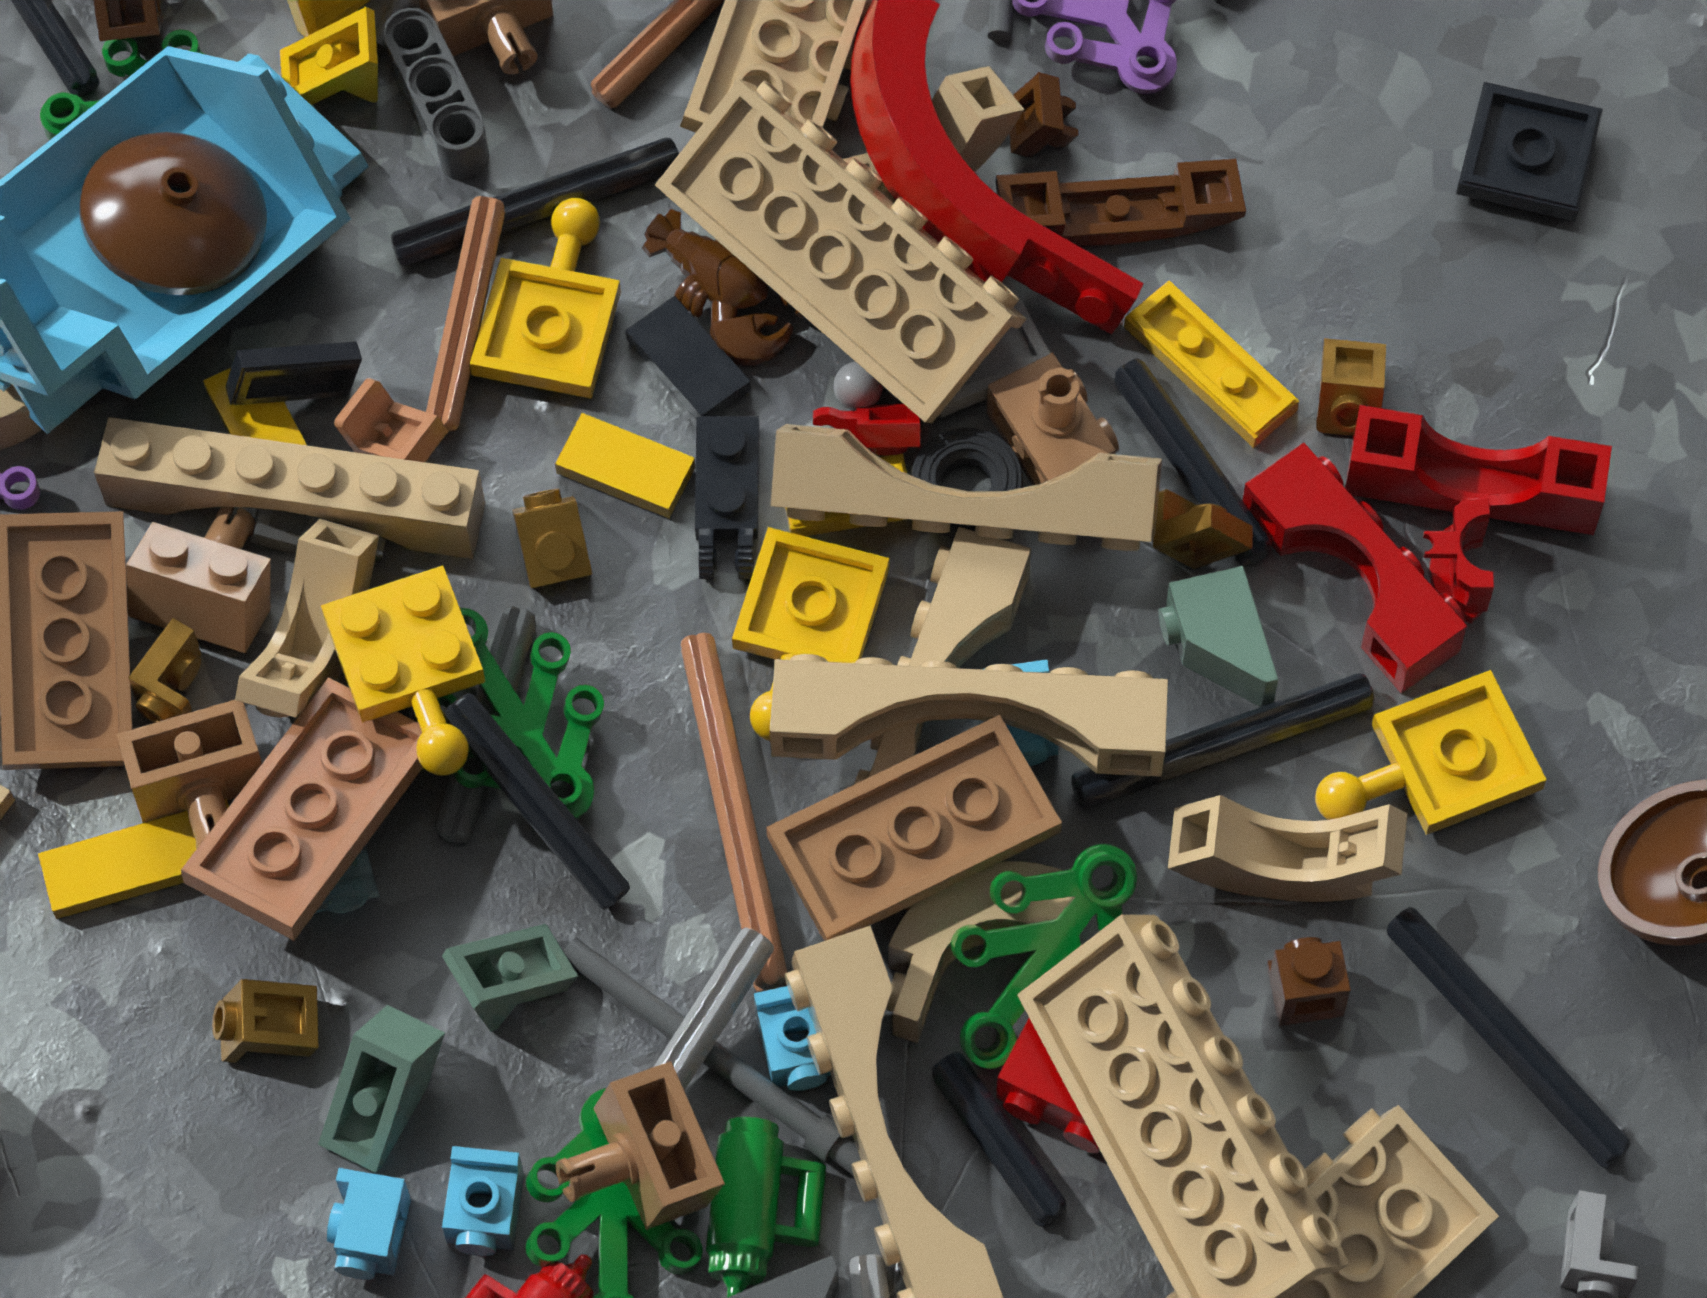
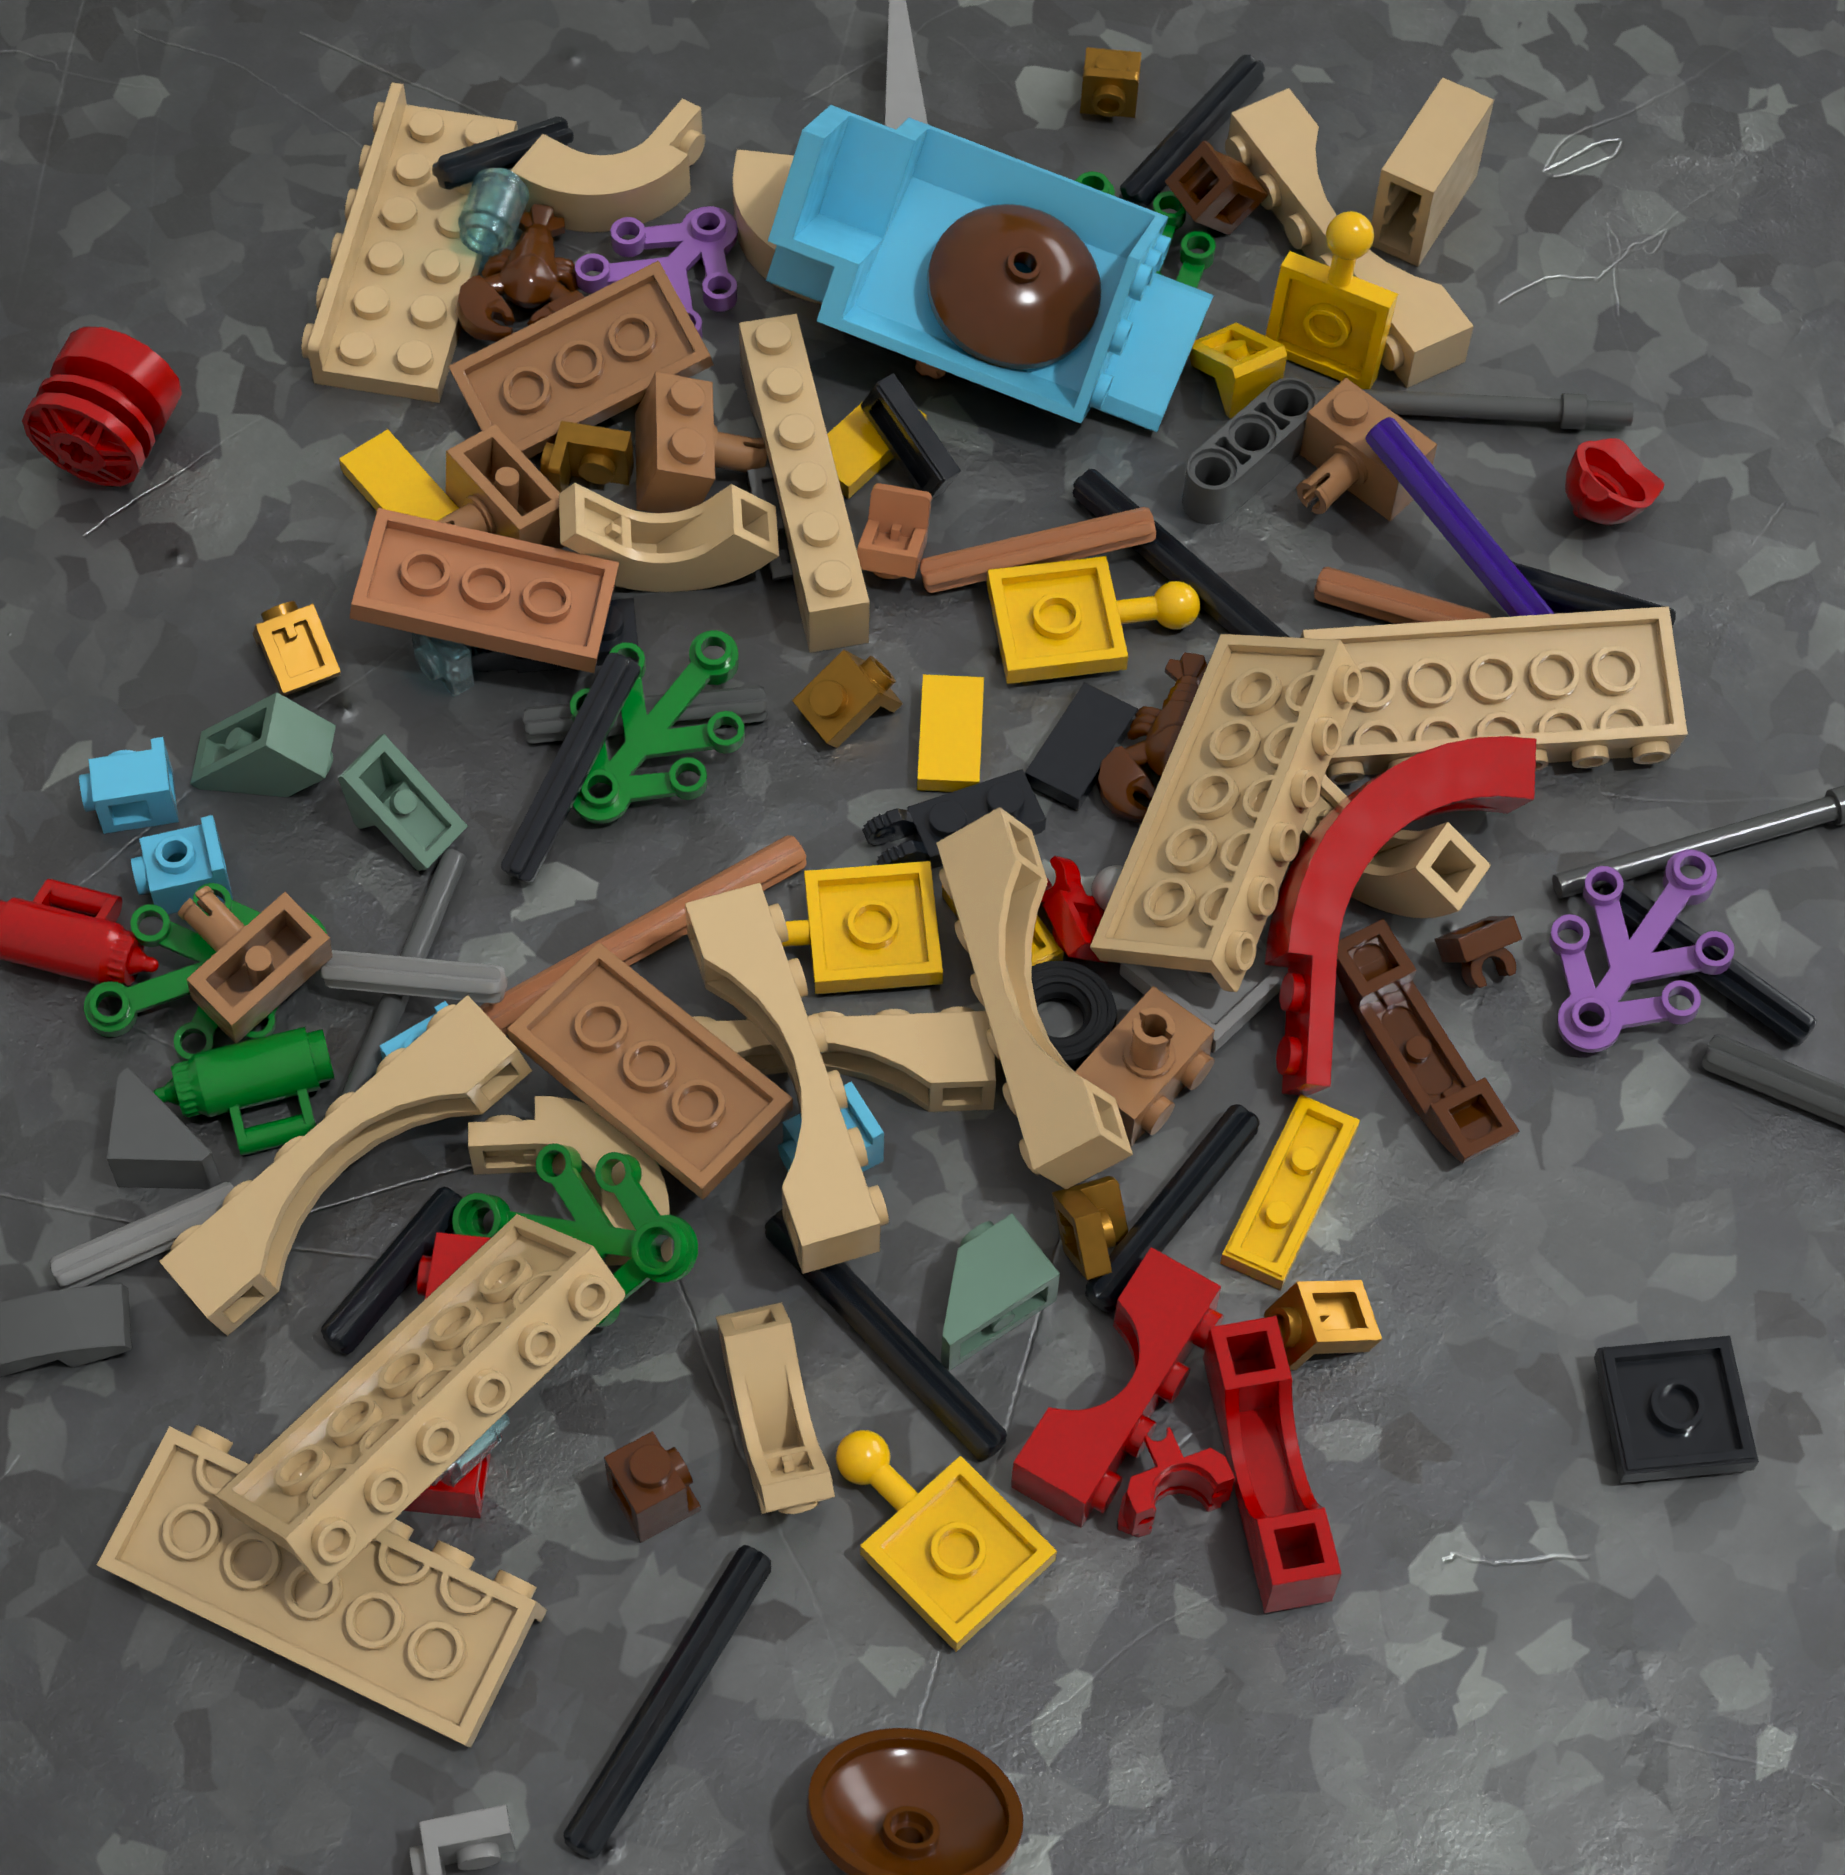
camera: 65 degrees right, 5 degrees down
yellow plate [321,565,485,776] -> none

